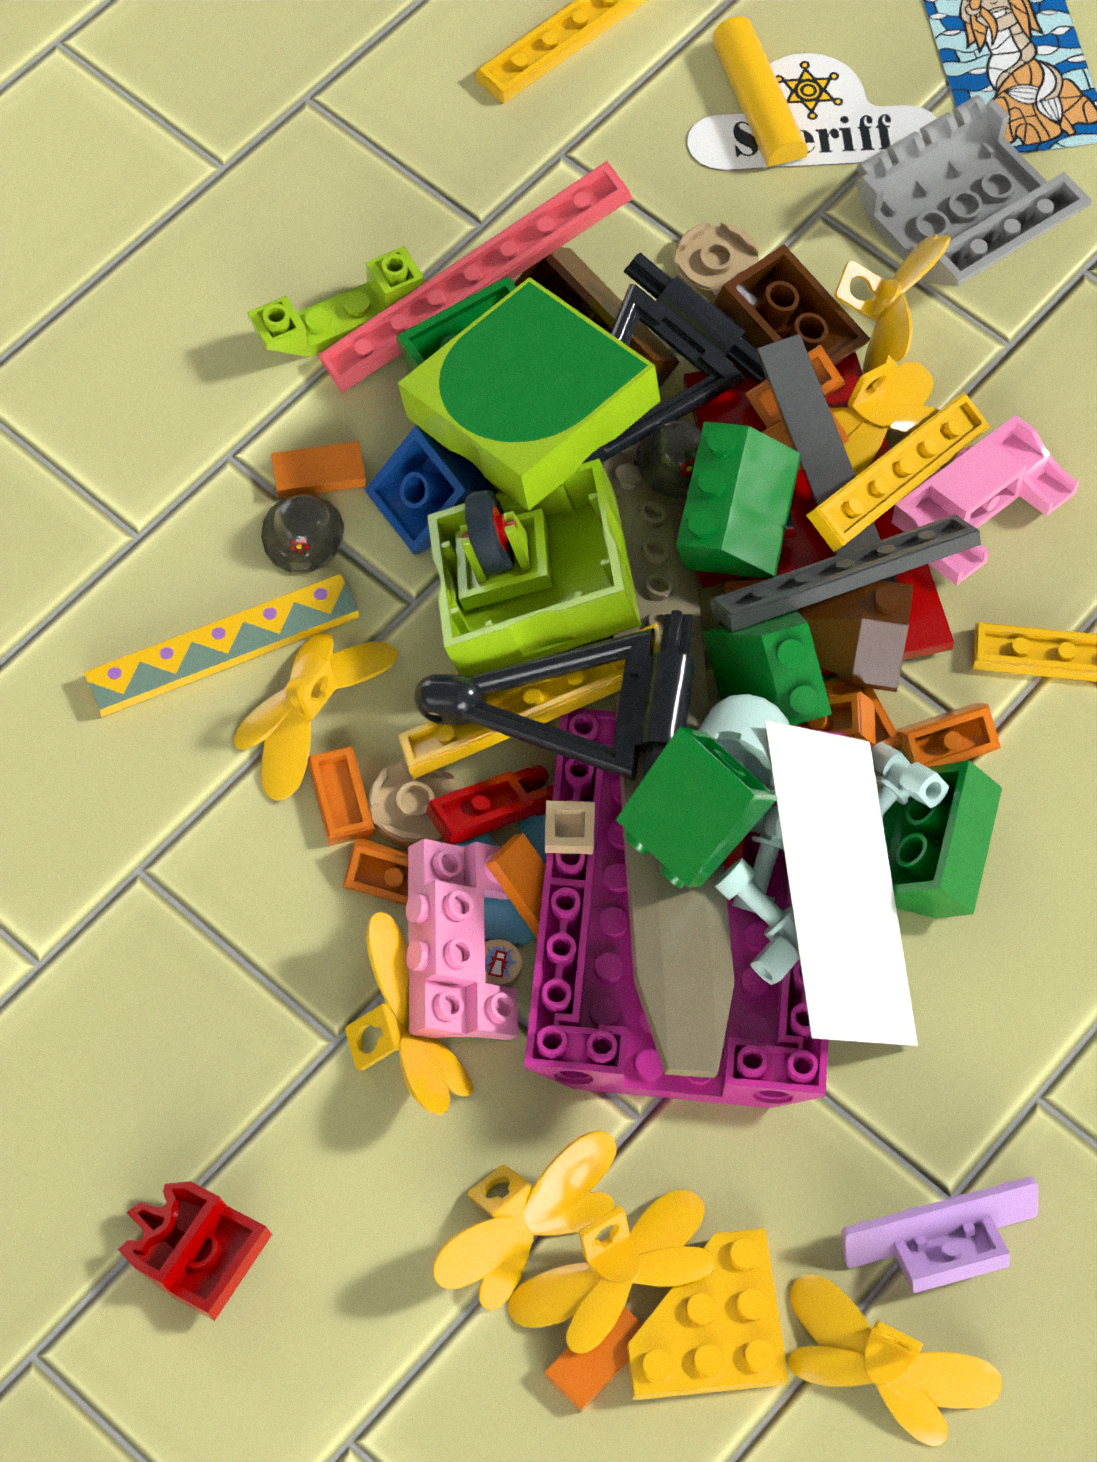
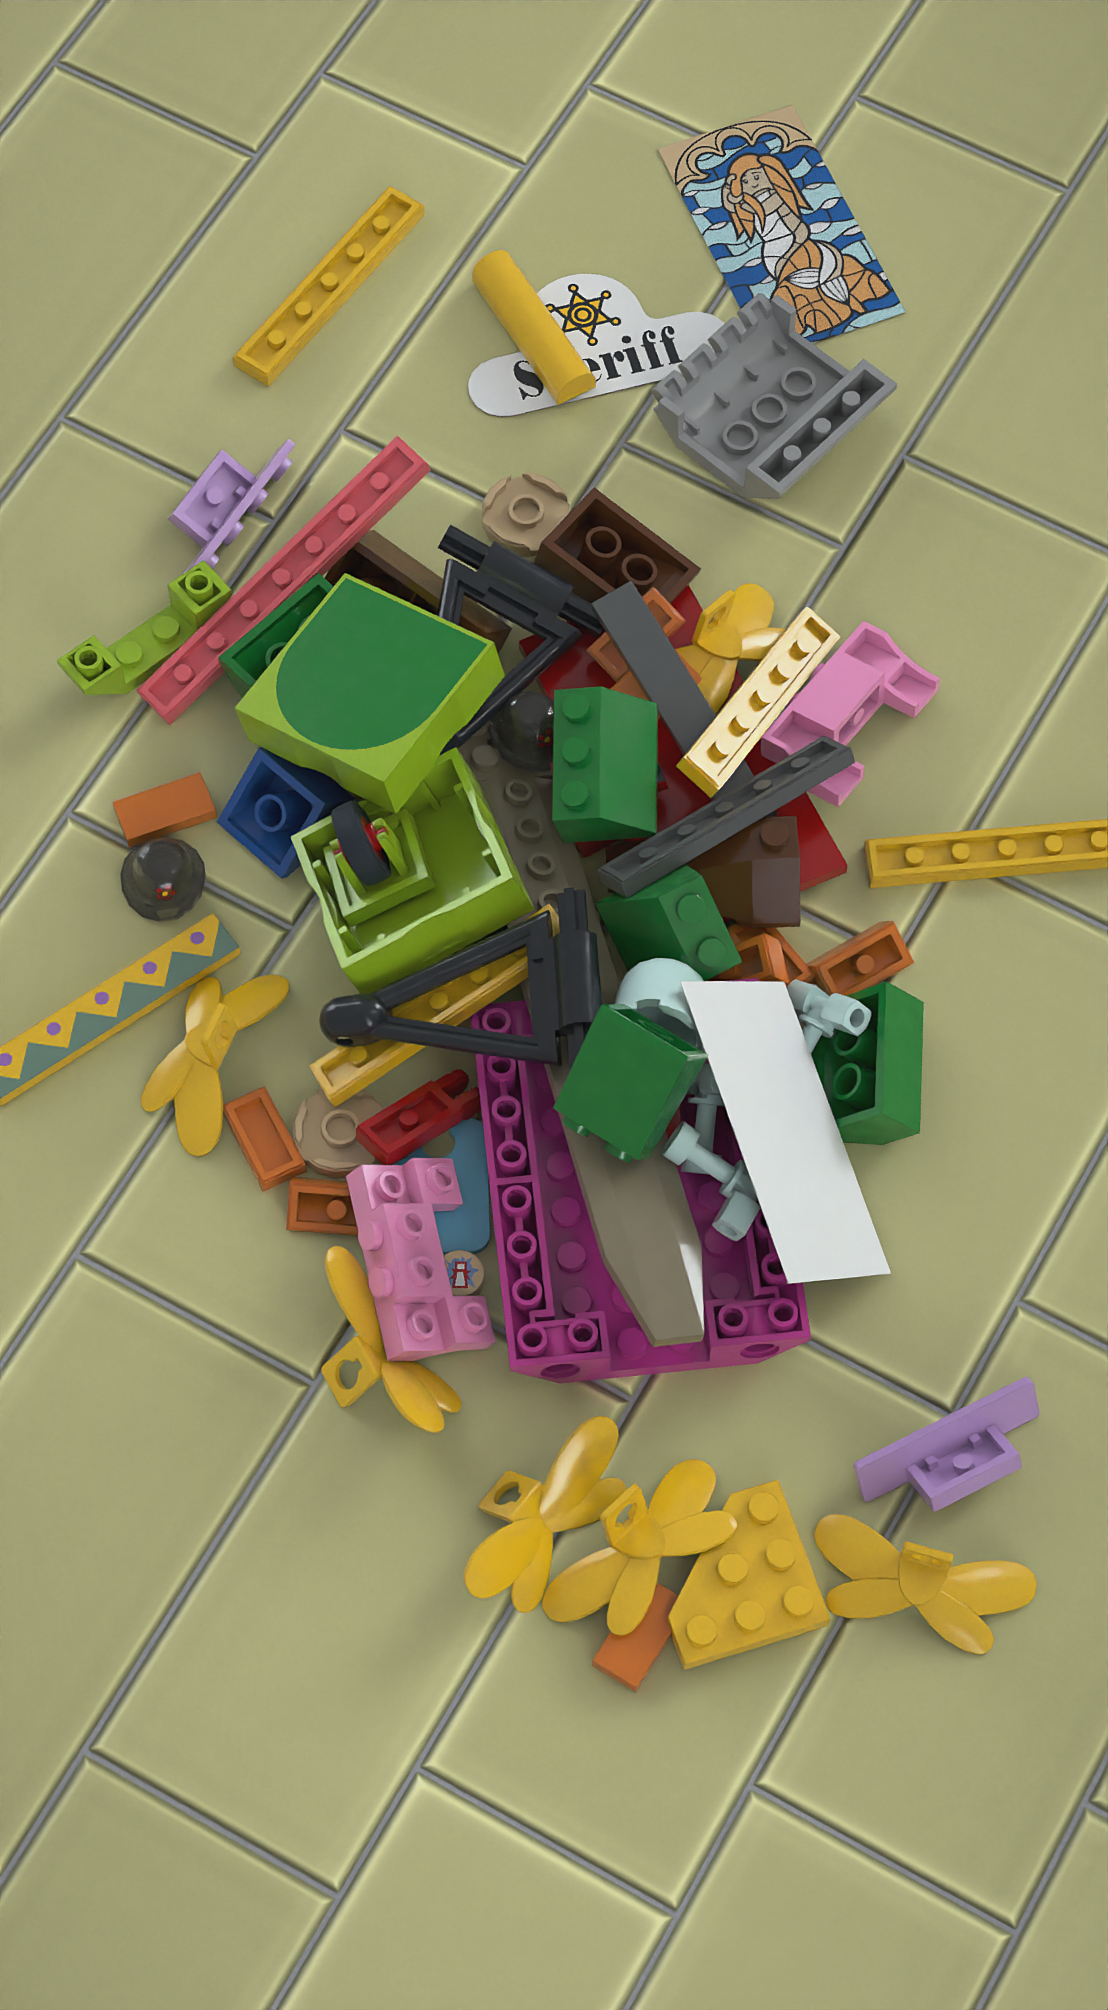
camera: 10 degrees left, 0 degrees up
red plate [118,1181,272,1321] -> none
orange tile [485,833,545,939] -> none
tan tile [545,800,595,854] -> none
yellow piece [834,233,951,389] -> none
none -> lavender bracket [168,439,295,574]

